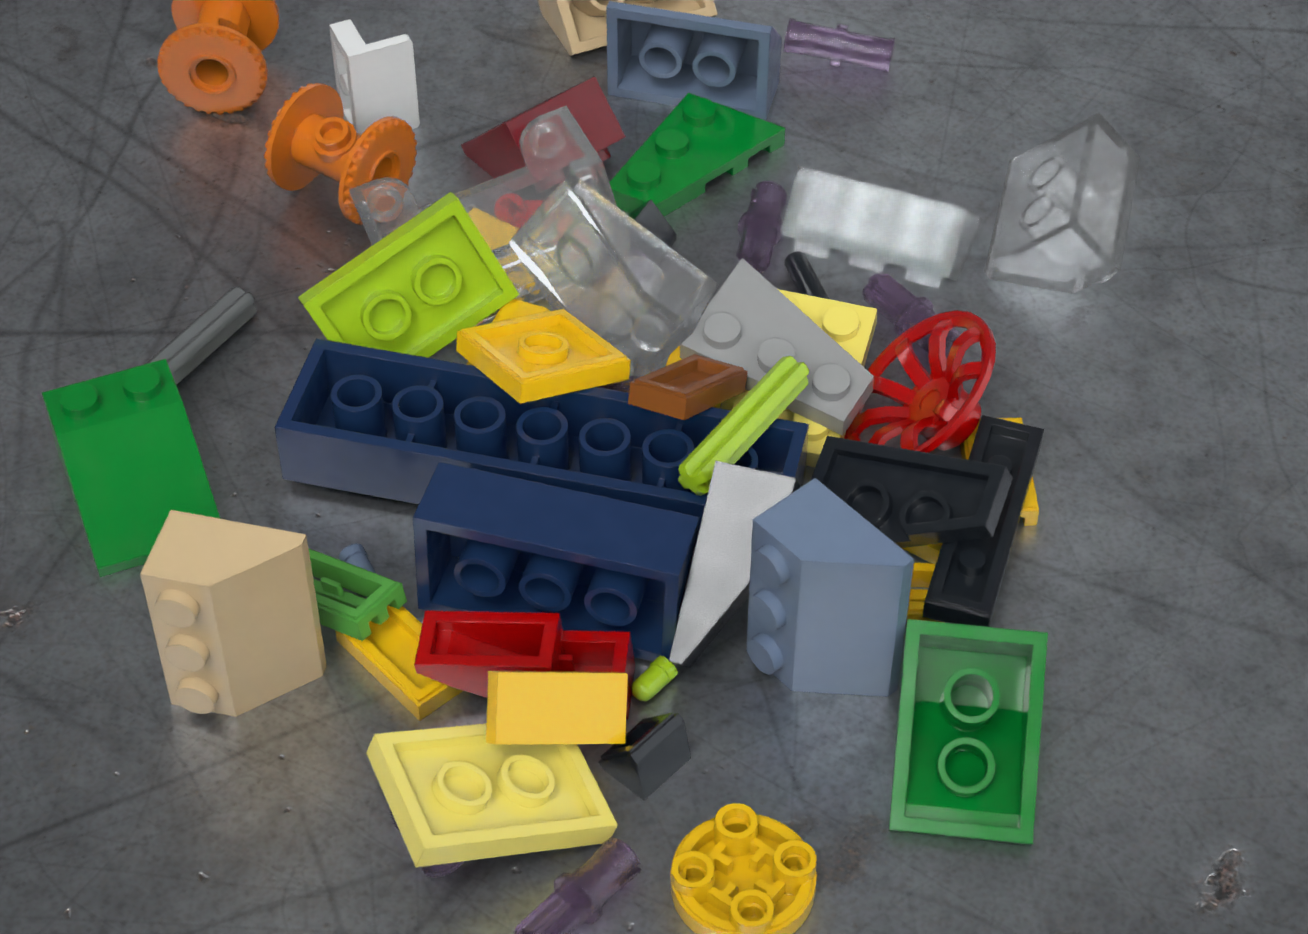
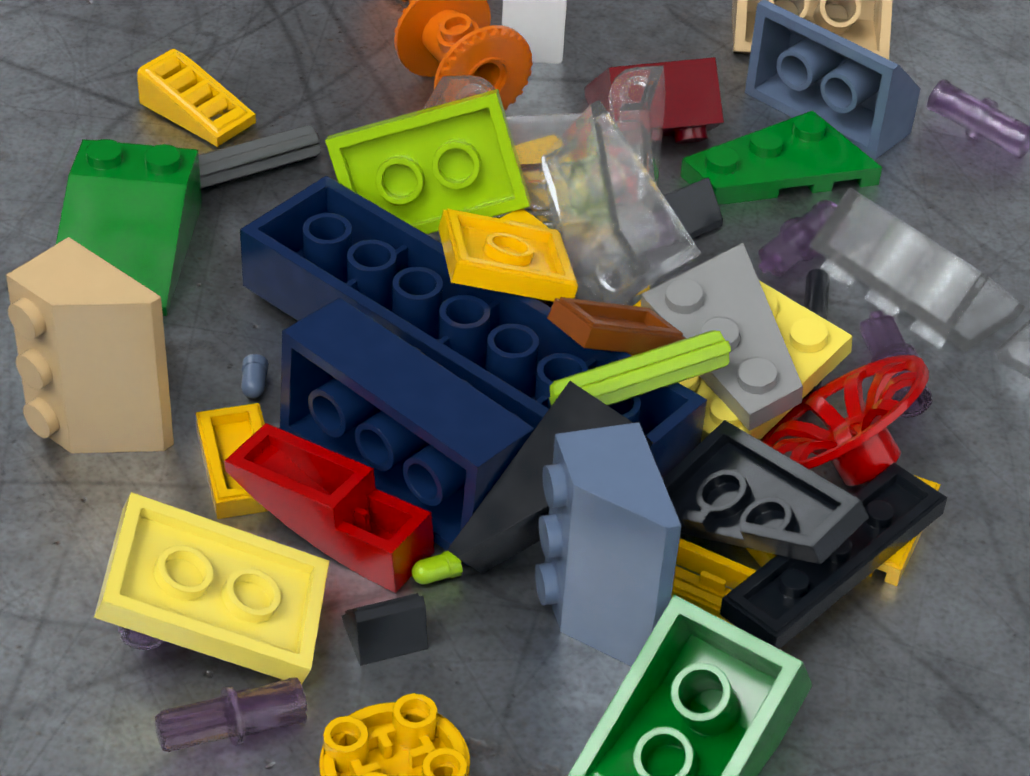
camera: 25 degrees right, 5 degrees down
bright green tile [309,549,407,641] -> none
yellow tile [486,671,628,745] -> none
none -> yellow slope [137,48,256,147]

